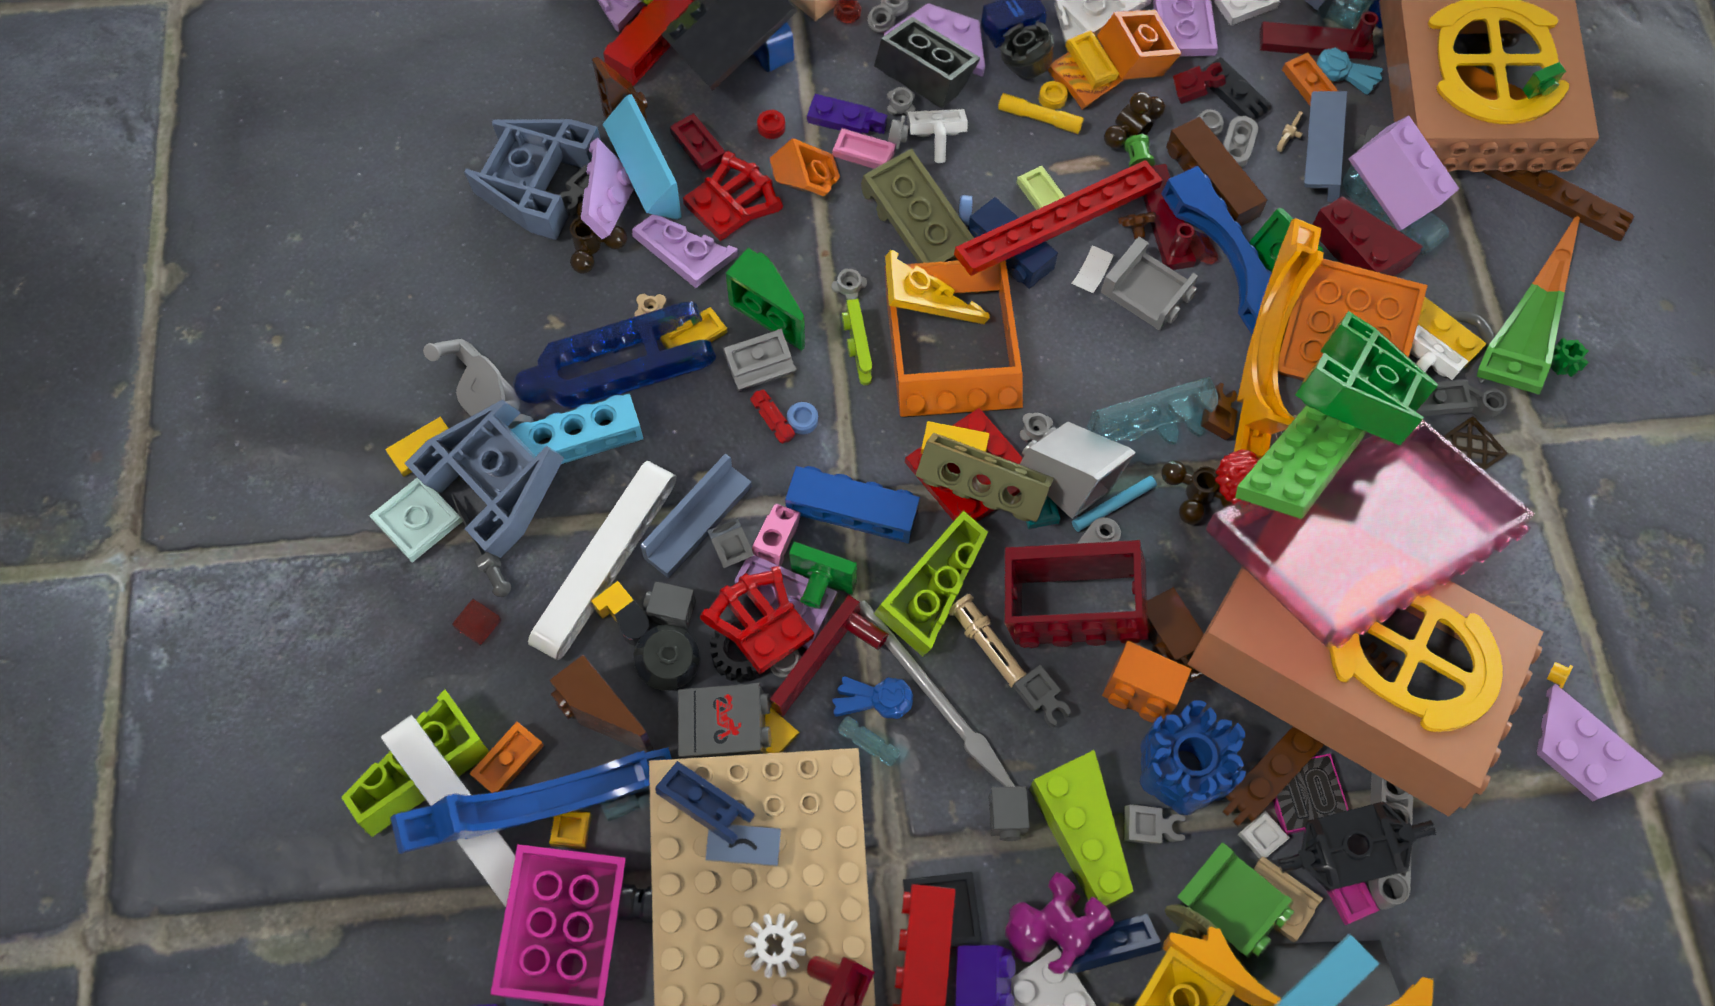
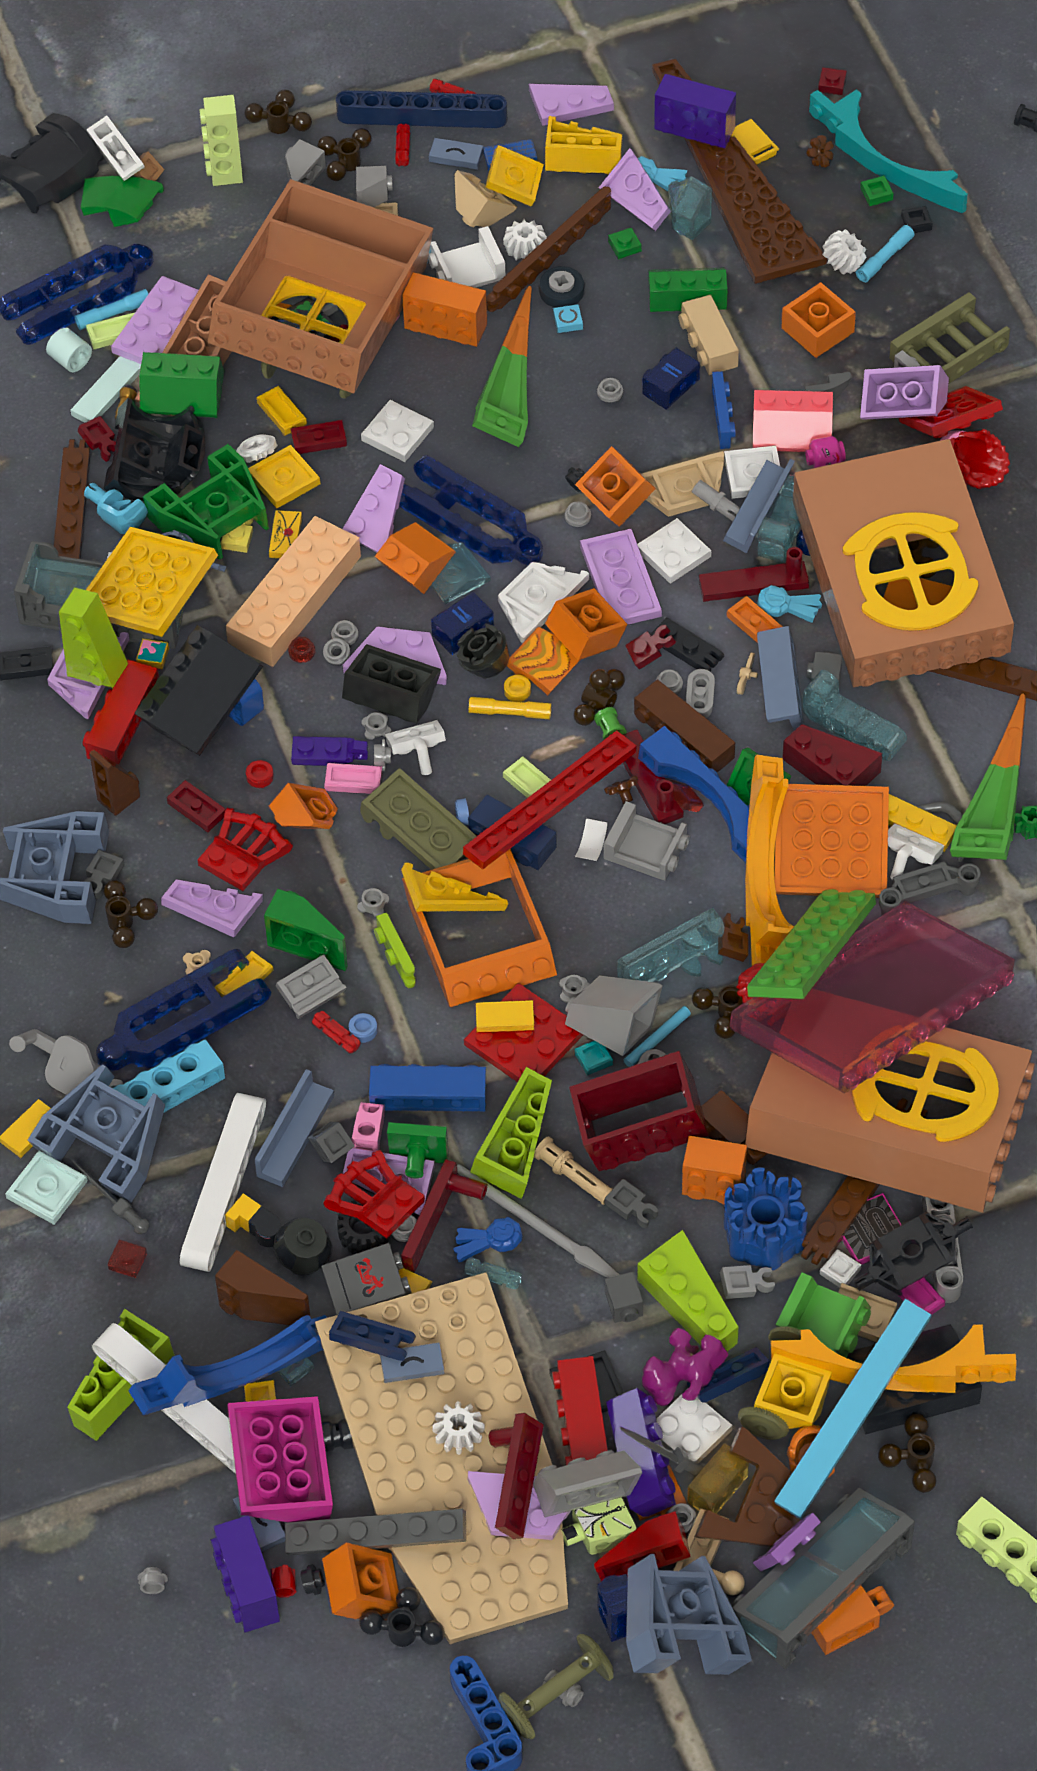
camera: 10 degrees left, 10 degrees down
orange plate [469,722,544,793] -> none
lavender wing [581,138,634,239] -> none
medium azure slope [603,94,682,219] -> none
dark grey brick [643,581,696,631] -> none
olive brick [915,433,1054,522] -> none
yellow tile [1065,30,1119,89] -> none
green wedge [1295,311,1438,446] -> none
lavender slope [1349,116,1459,231] -> none
dark brown window [1430,416,1509,485] -> none
green plate [1523,62,1566,99] -> none

